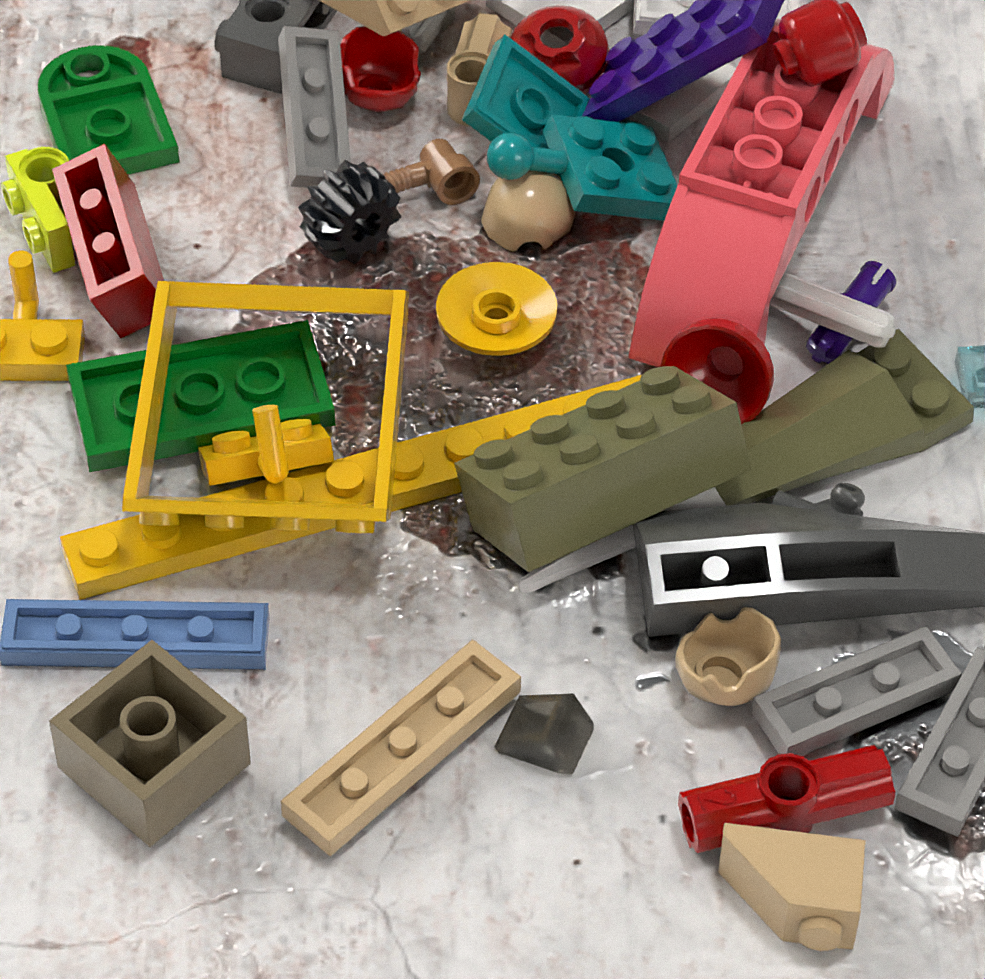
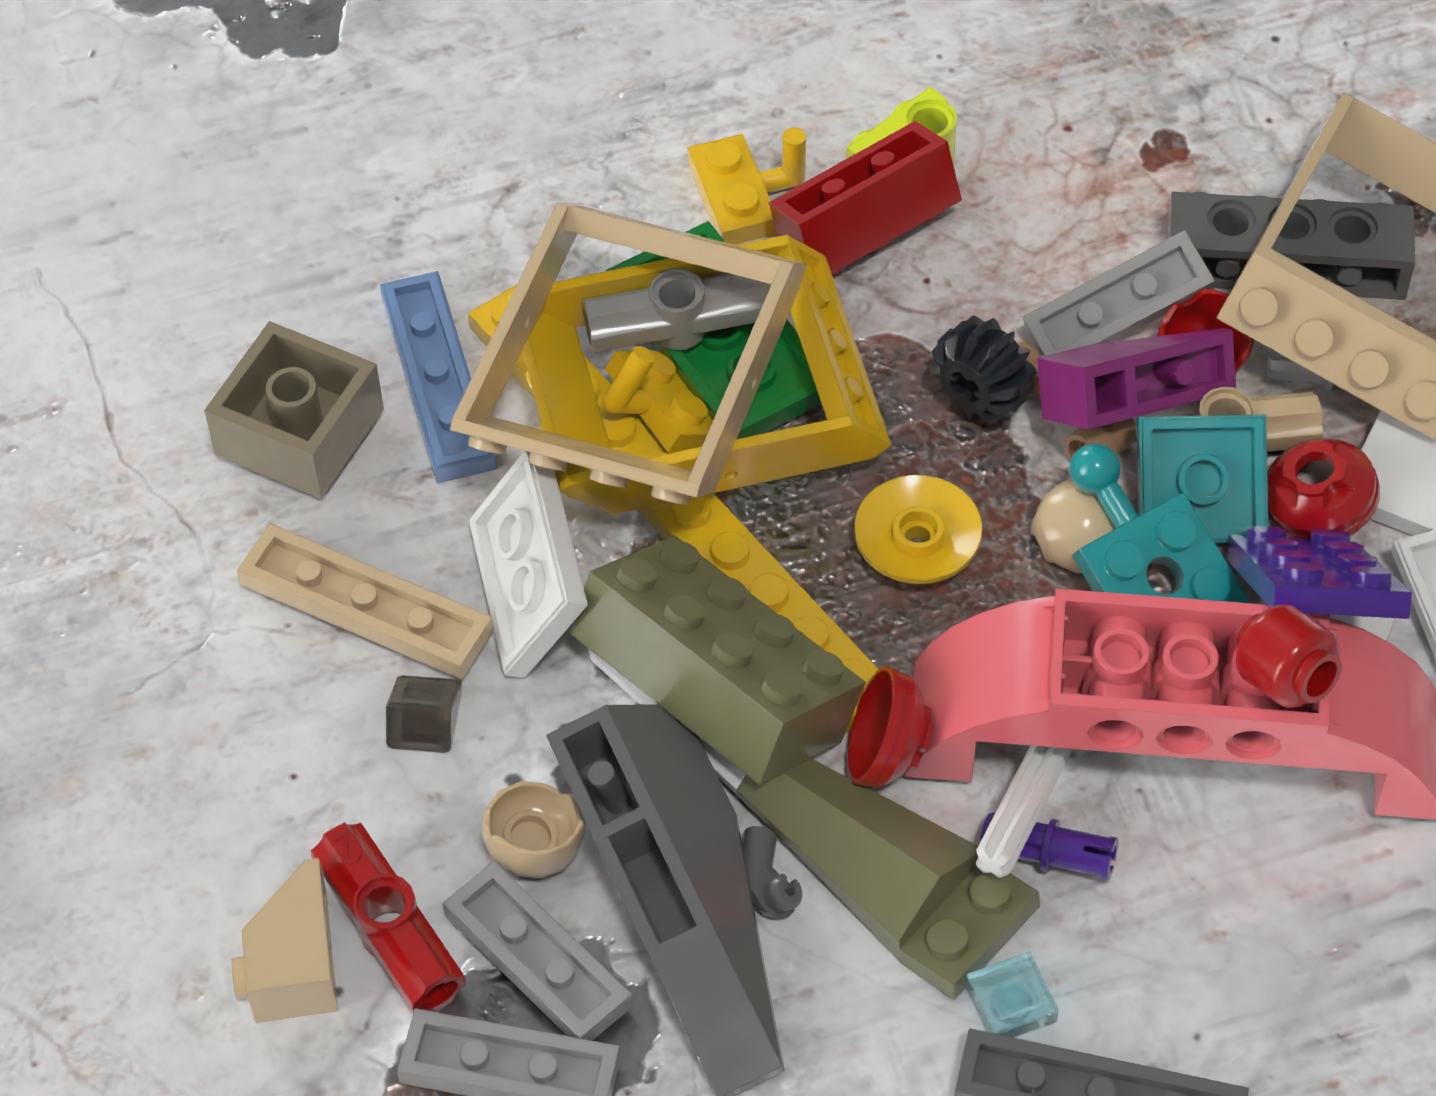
camera: 75 degrees right, 5 degrees up
green tile [37,45,180,174] -> none
none -> tan window [450,203,806,505]
none -> white tile [469,451,588,679]
none -> light grey piece [582,269,770,353]
none -> magenta slope [1037,328,1236,430]

